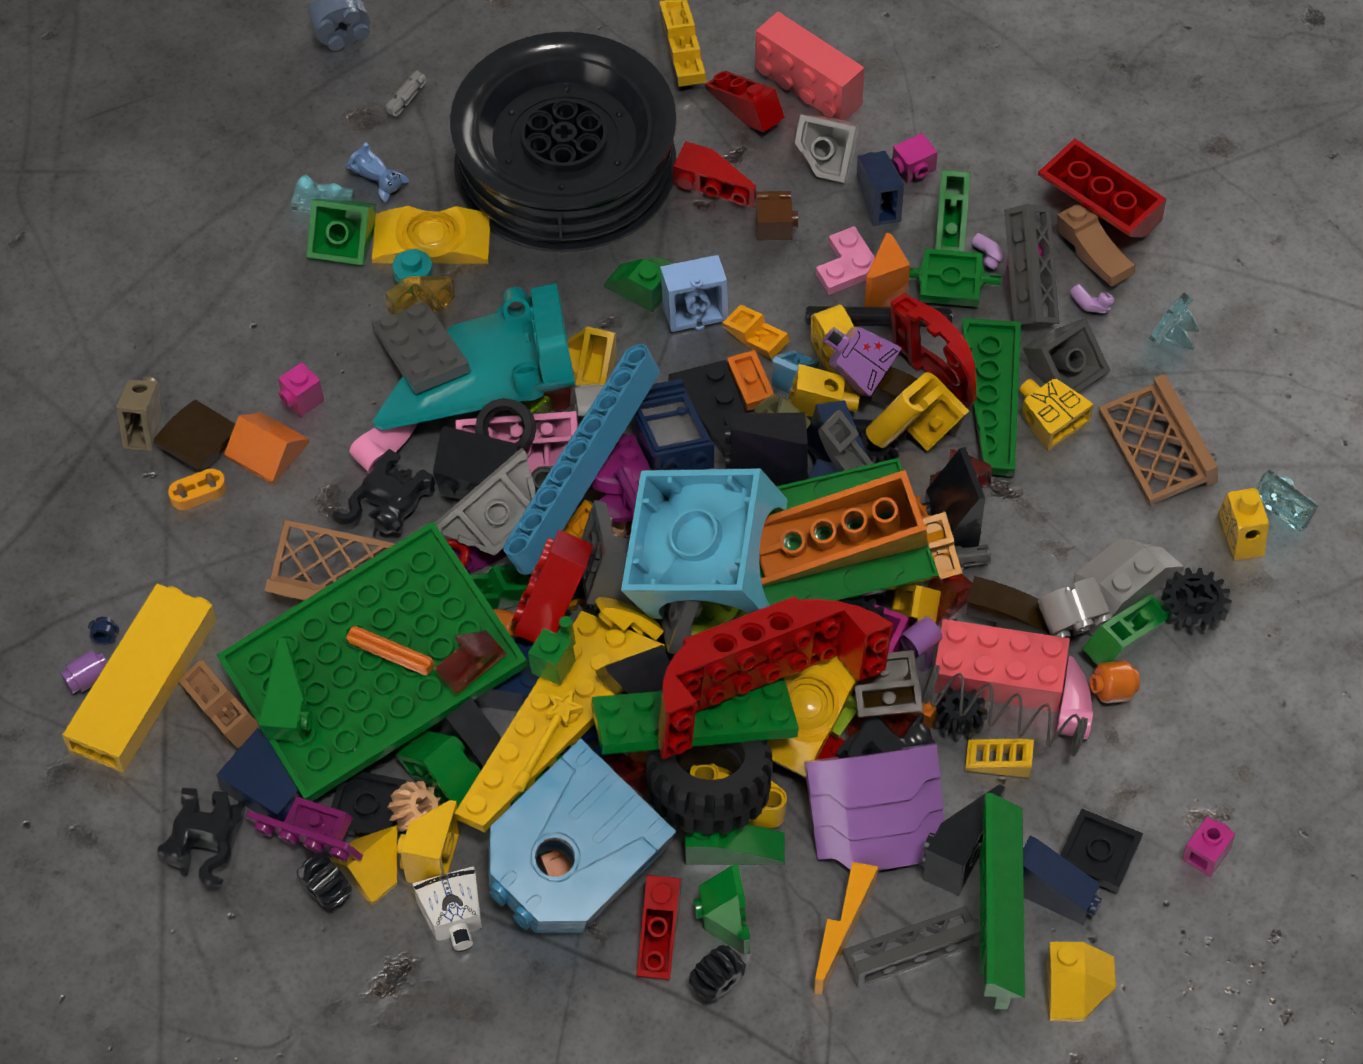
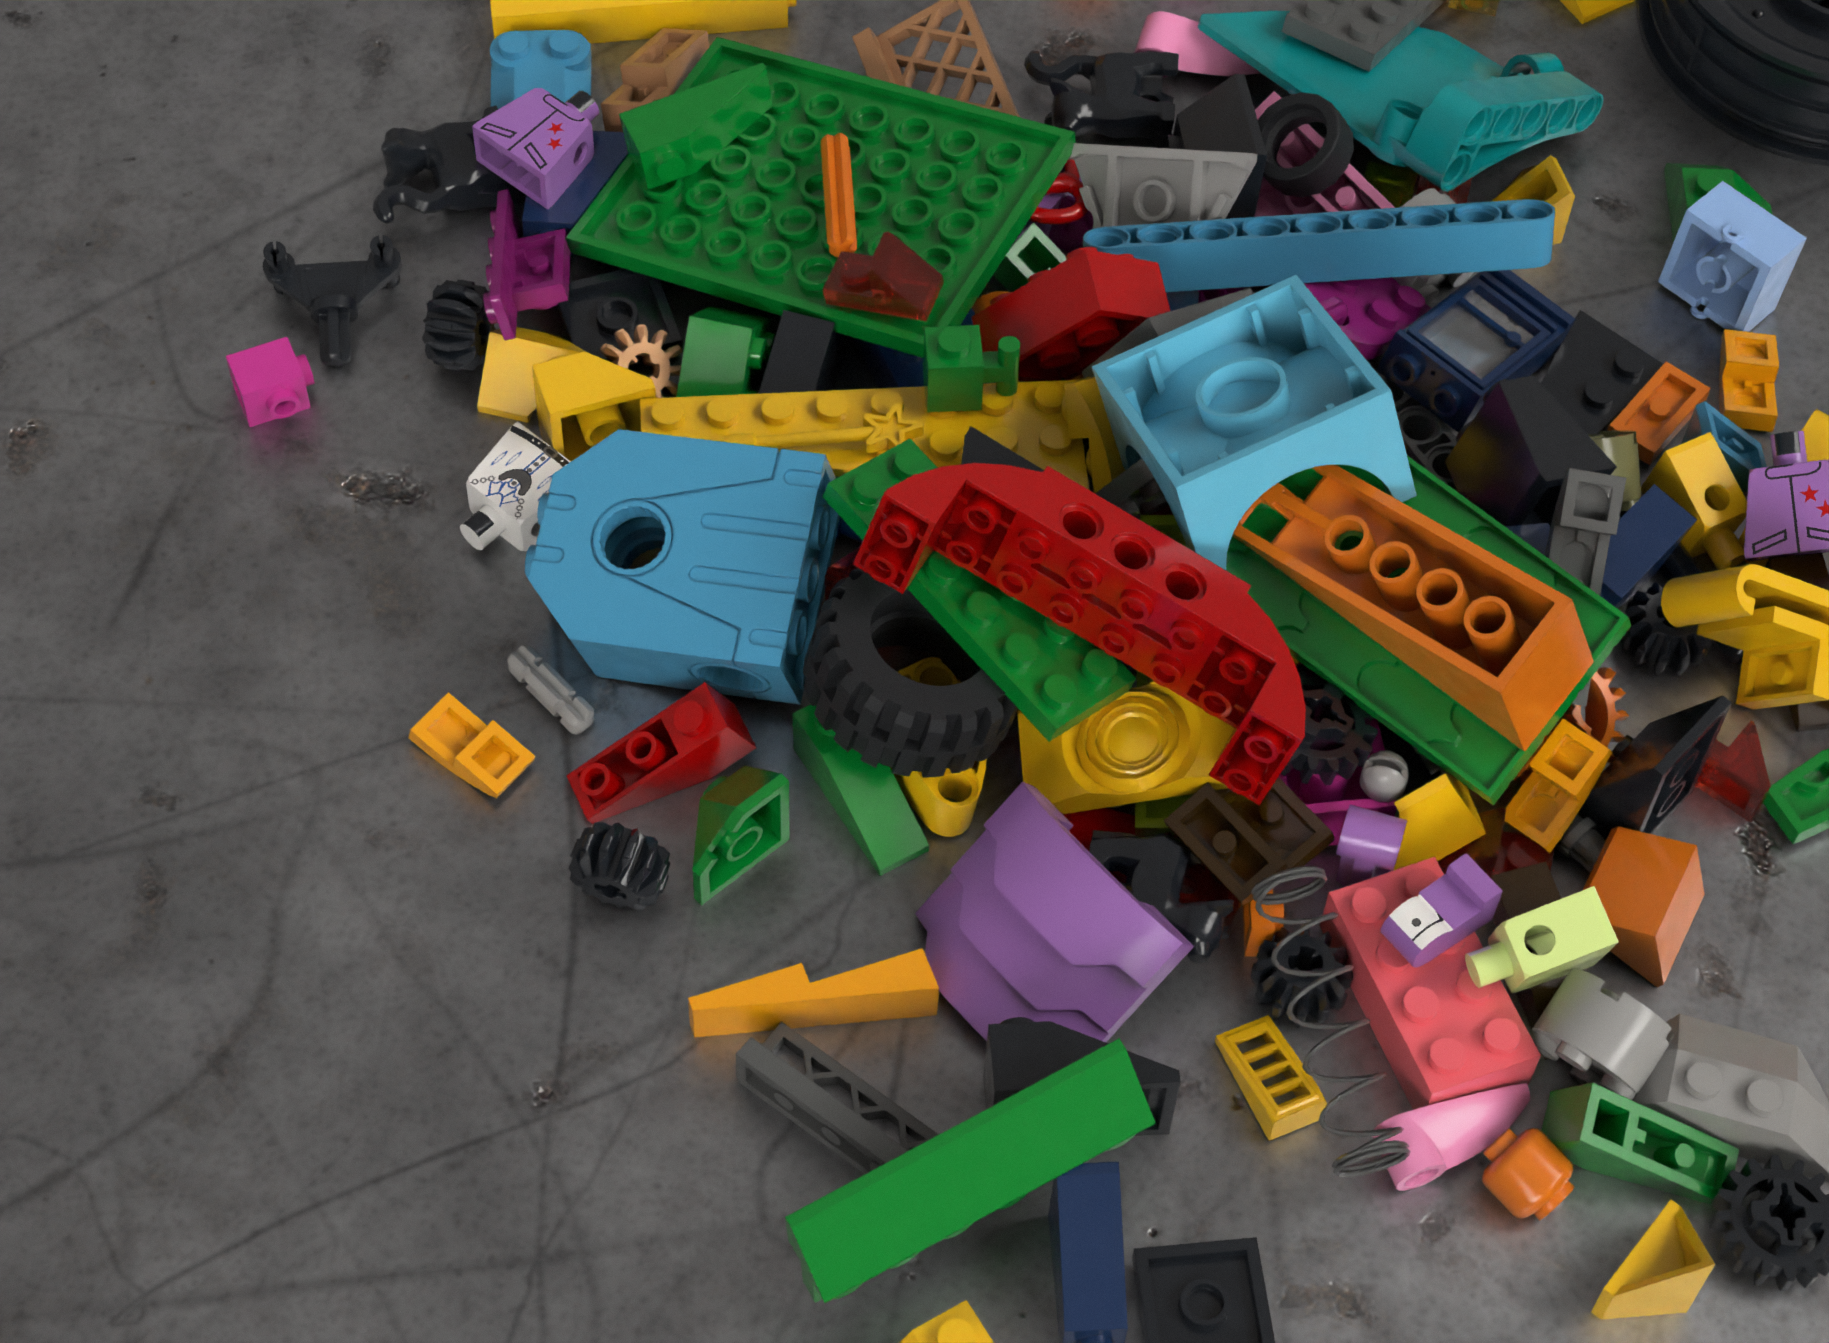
camera: 55 degrees right, 0 degrees up
none -> dark pink brick [226,337,315,427]
none -> black axle [262,235,402,367]
none -> light orange slope [408,692,536,799]
none -> medium lavender torso [472,88,599,210]
none -> dark azure slope [490,30,592,109]
none -> light grey axle [507,645,595,735]
none -> light grey hinge [1360,750,1409,802]
none -> medium lavender leg [1381,853,1503,968]
none -> yellowish green torso [1465,886,1619,994]
none -> orange slope [1583,826,1705,987]
none -> yellow slope [1591,1199,1715,1320]

